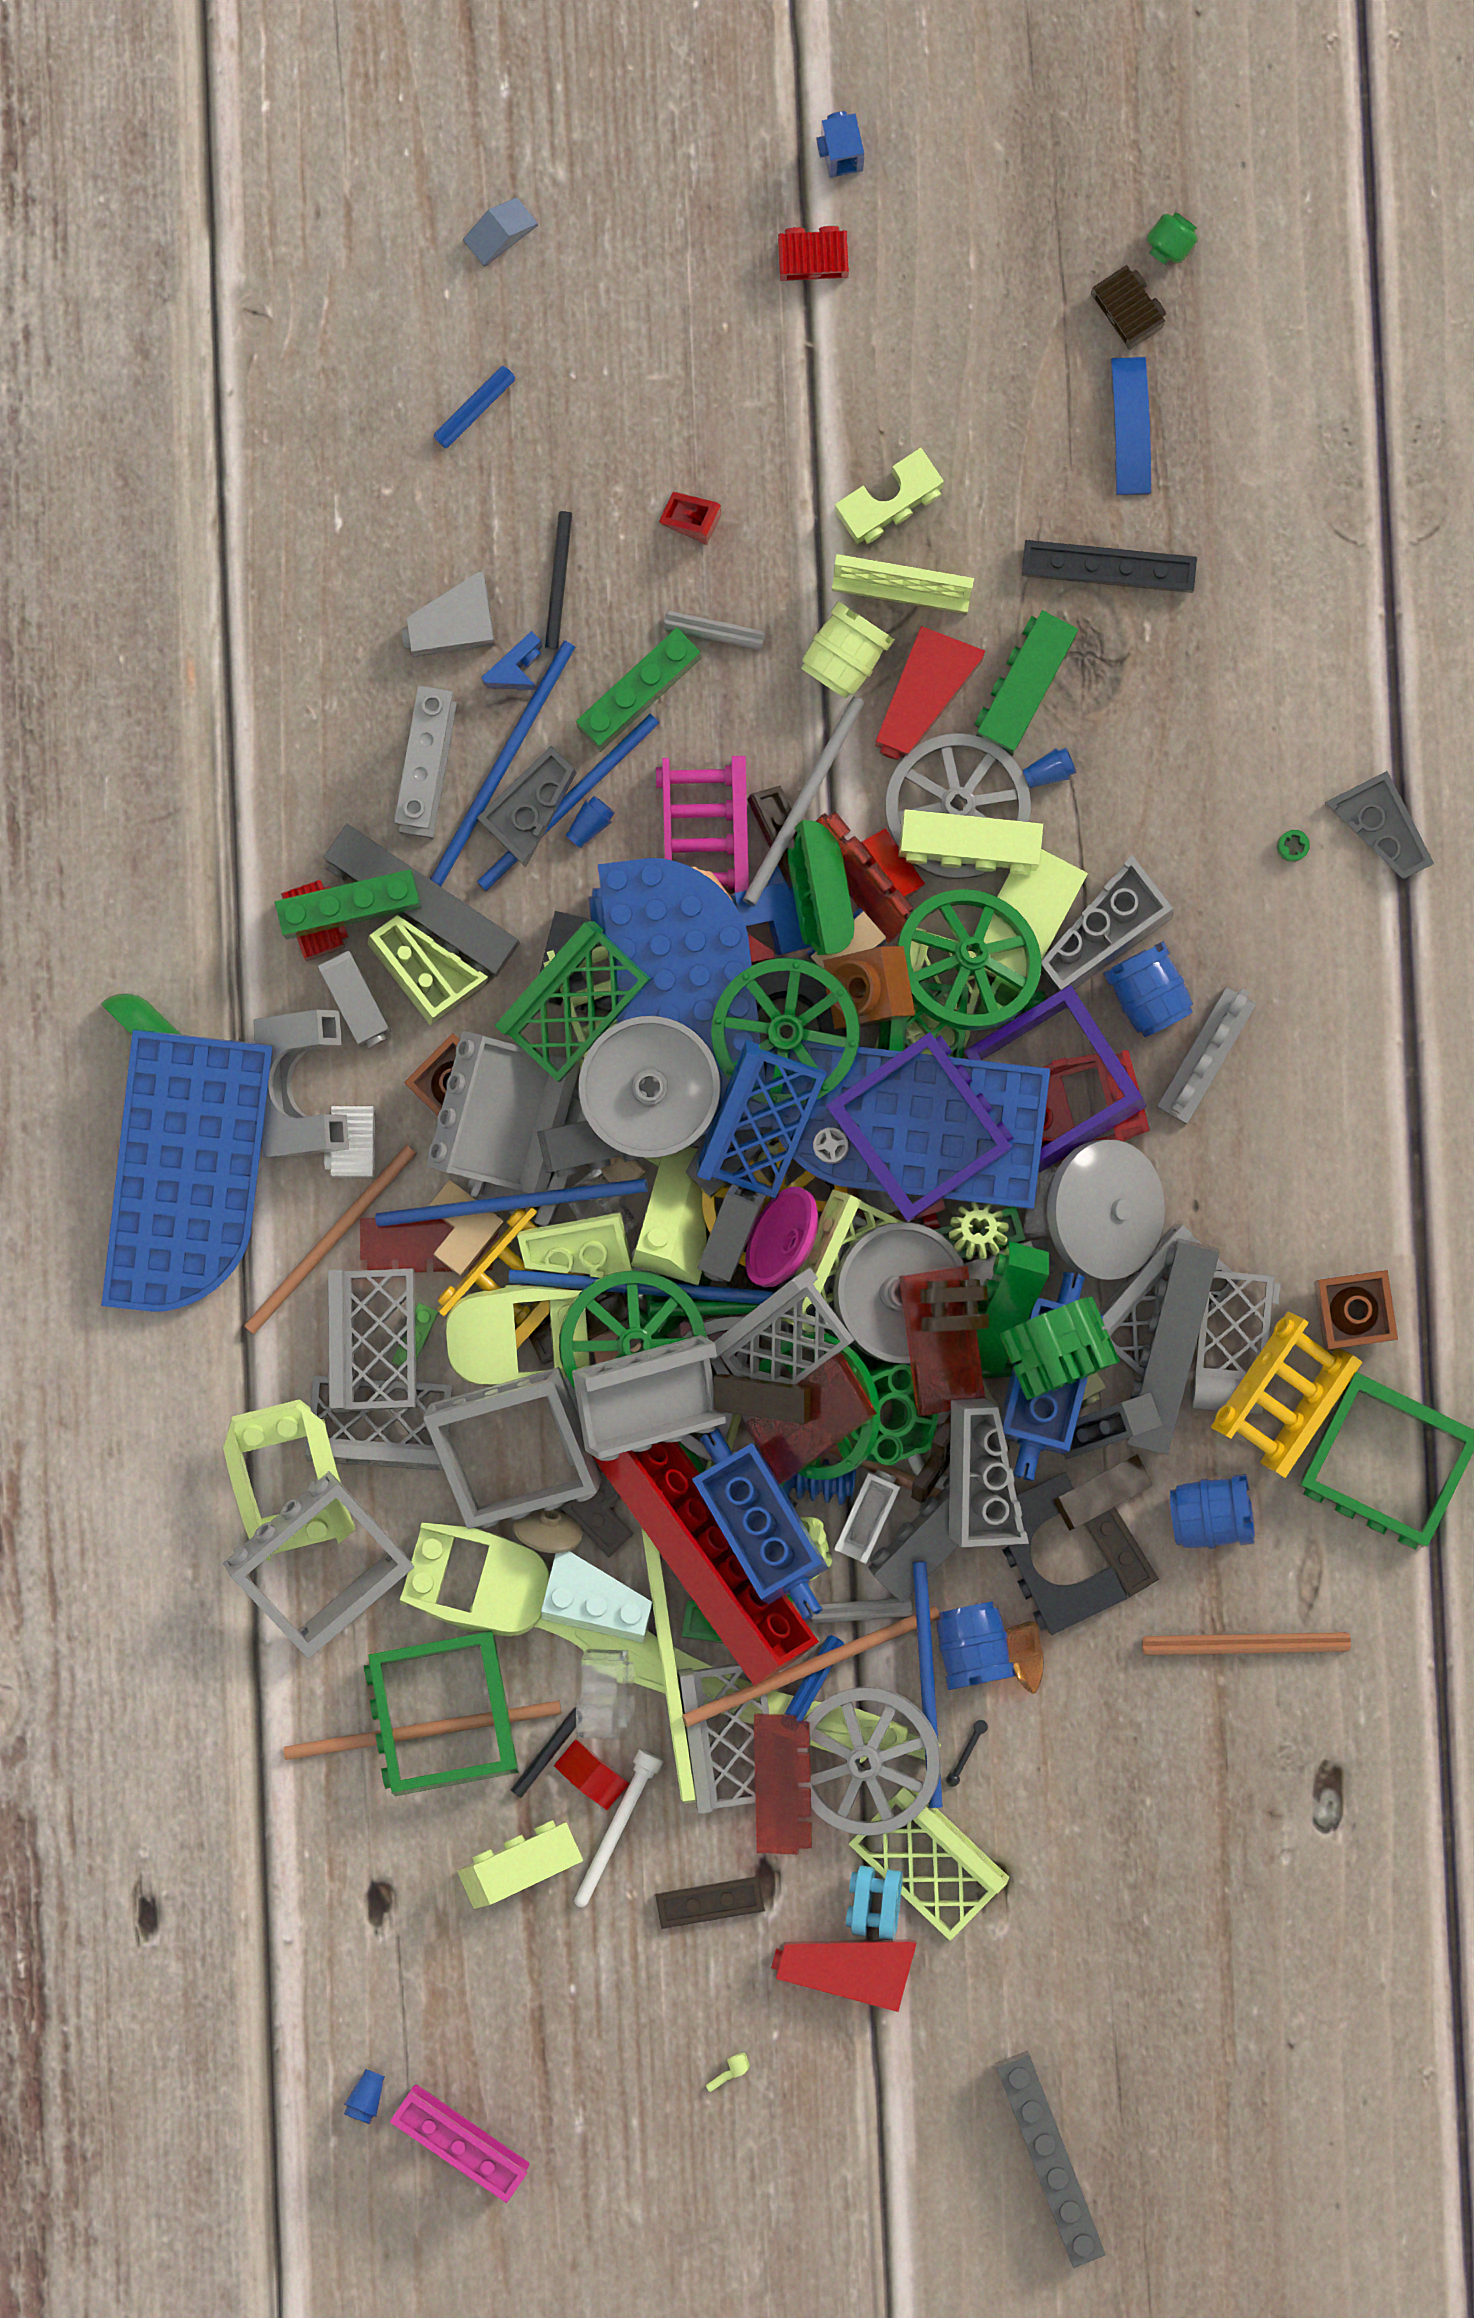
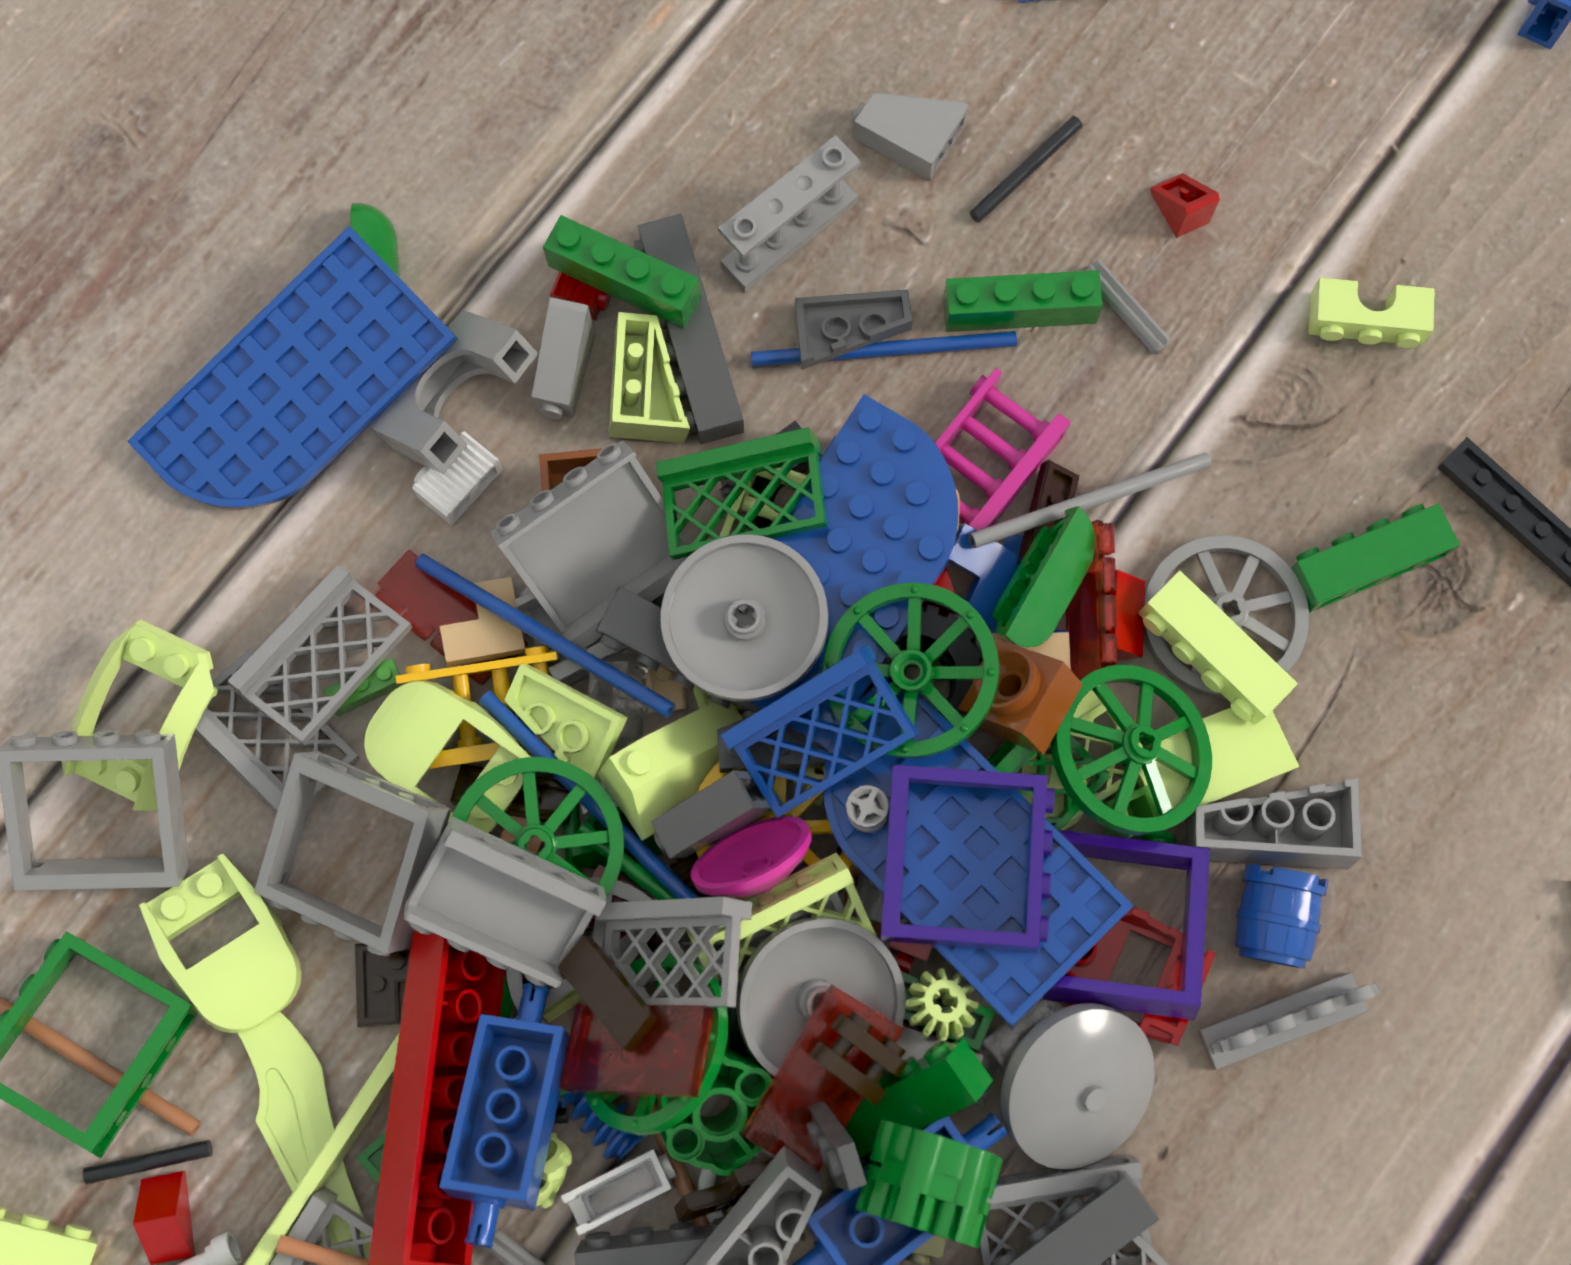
camera: 35 degrees right, 10 degrees down
nougat piece [244,1144,417,1335] -> none
blue piece [430,640,576,887] -> none
blue slope [481,631,542,690] -> none
dark tan dish [513,1508,583,1553] -> none
light aqua wedge [541,1551,652,1643] -> none
blue cone [566,796,615,848] -> none
clear brick [576,1649,635,1739] -> none
red brick [778,226,849,281] -> none
yellowish green piece [801,601,895,699] -> none
yellowish green fence [832,554,974,614] -> none
red slope [875,626,985,760] -> none
blue cone [1023,747,1077,788] -> none
green bush [1277,830,1310,862] -> none
none -> dark grey wing [806,1101,867,1191]

